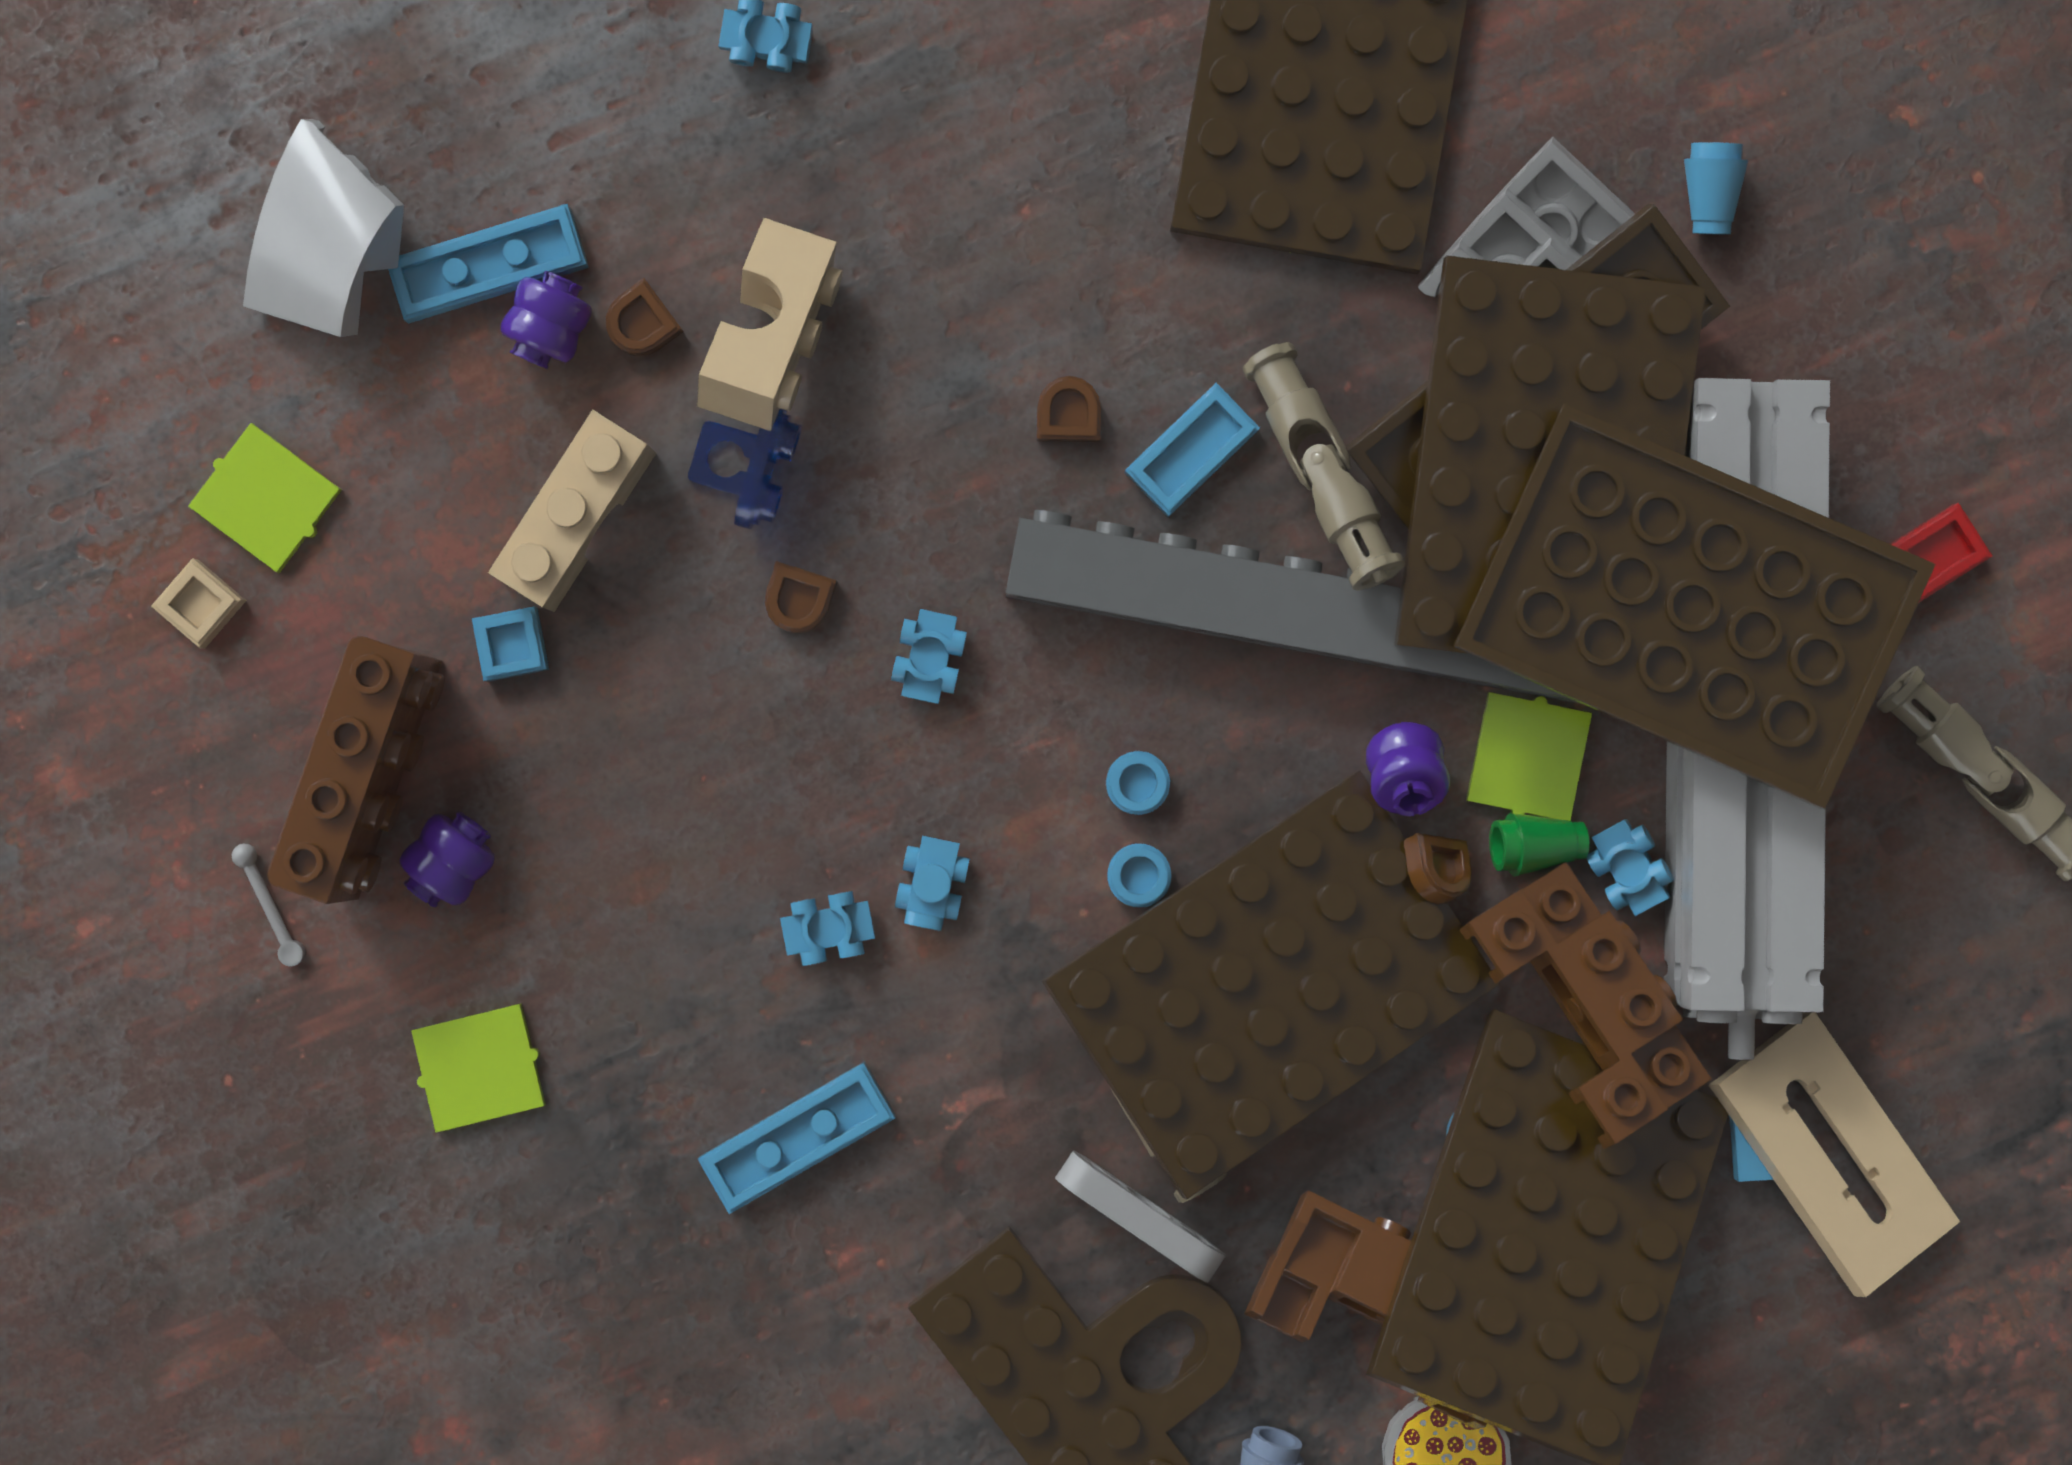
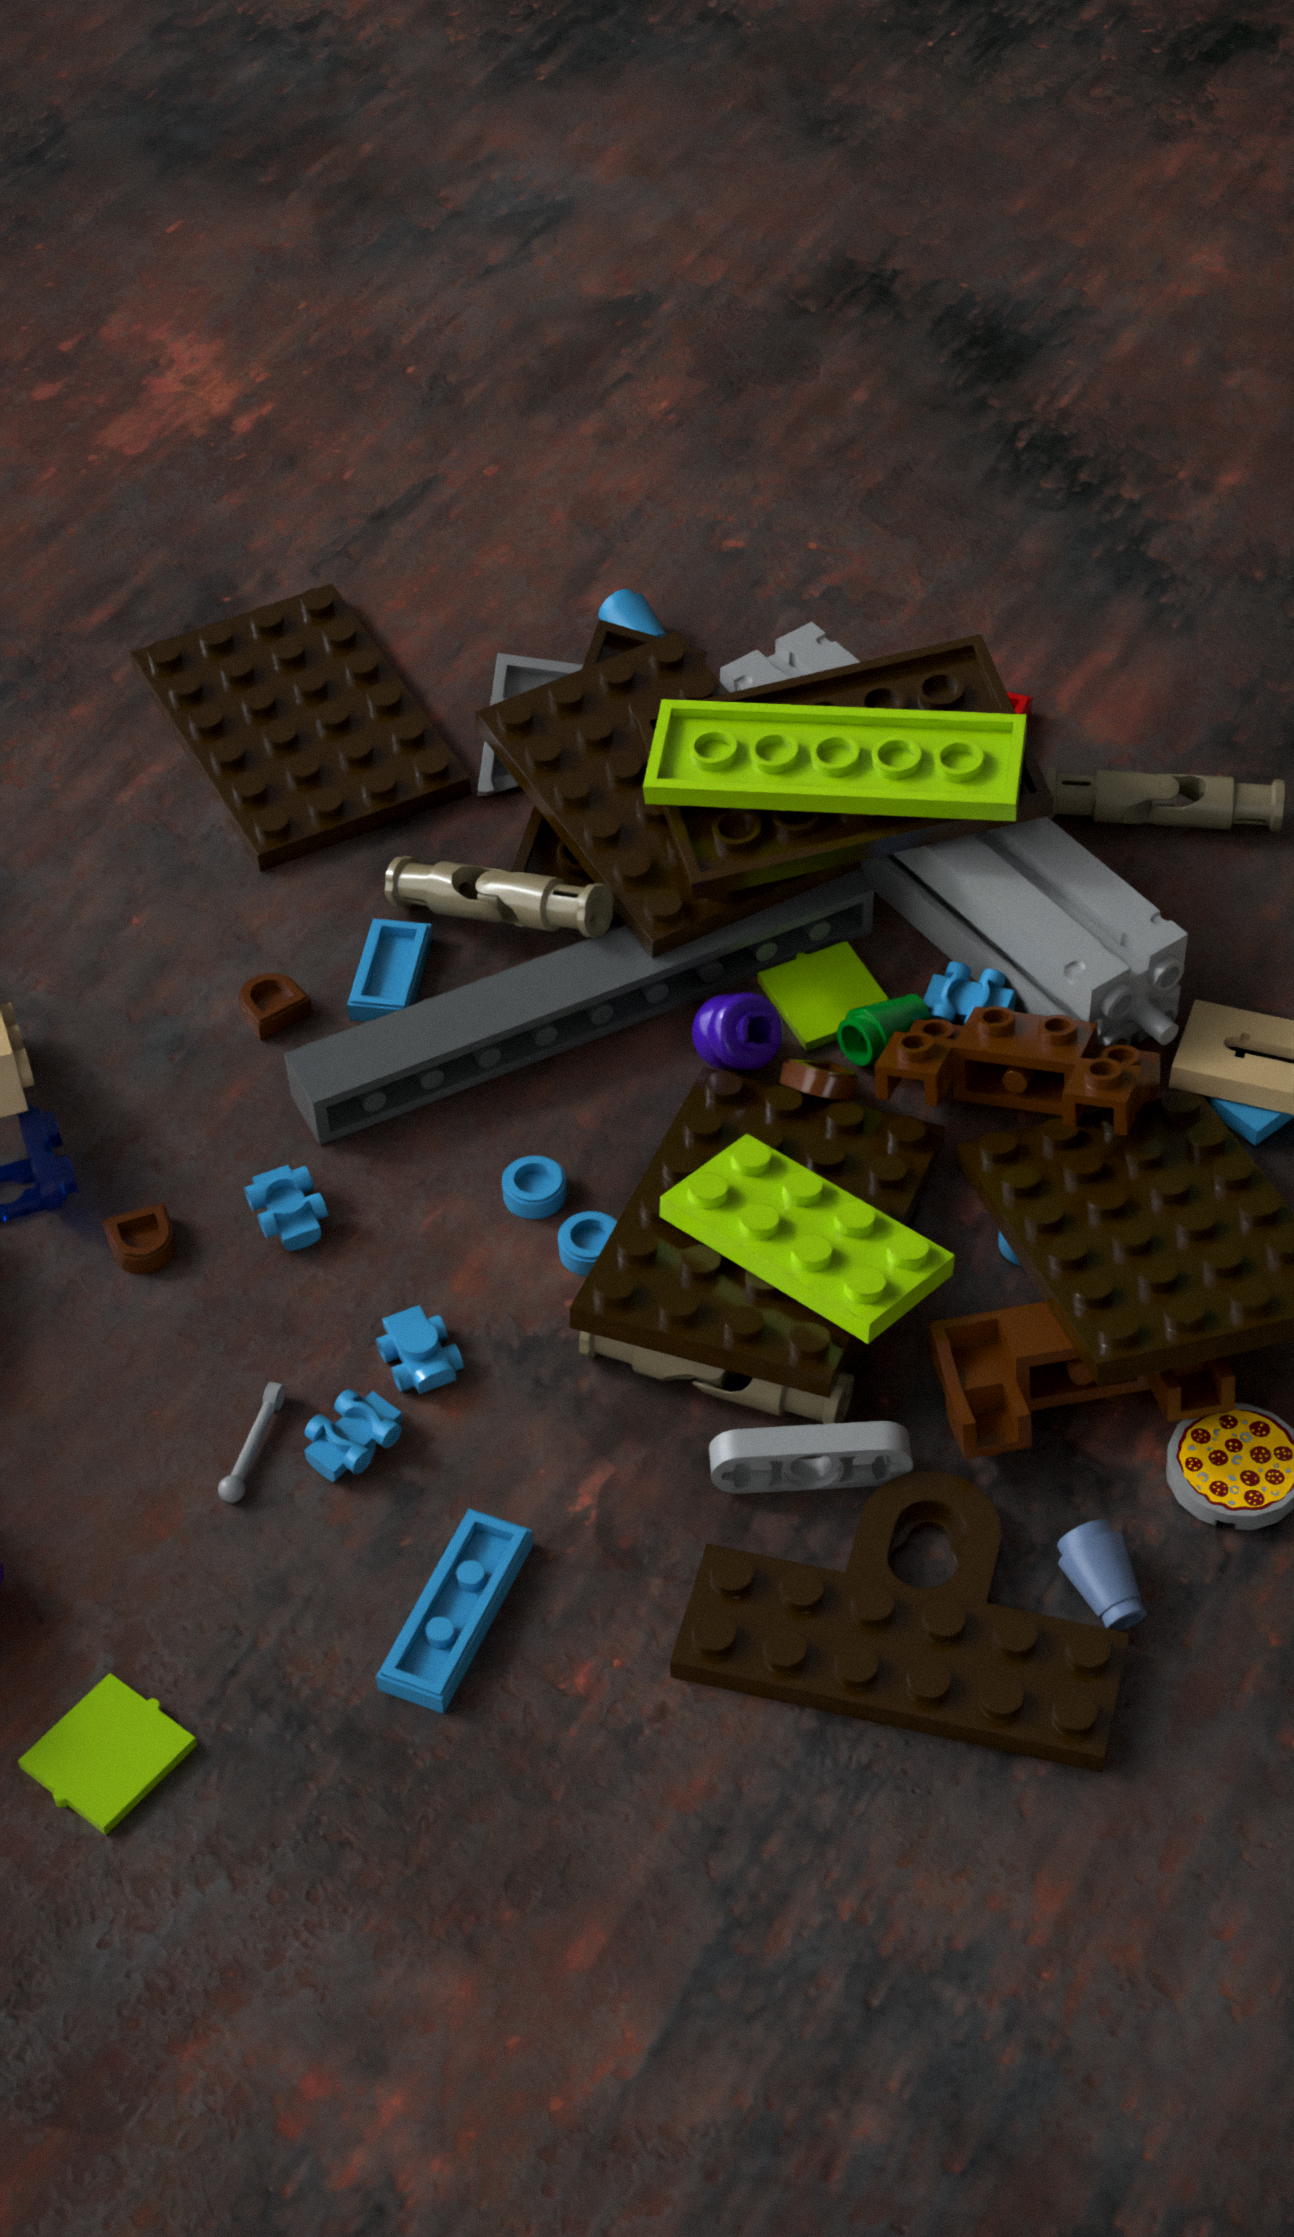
camera: 30 degrees left, 40 degrees down
none -> light grey hinge [218,1381,286,1503]
none -> lime plate [643,699,1027,822]
none -> lime plate [659,1134,955,1344]

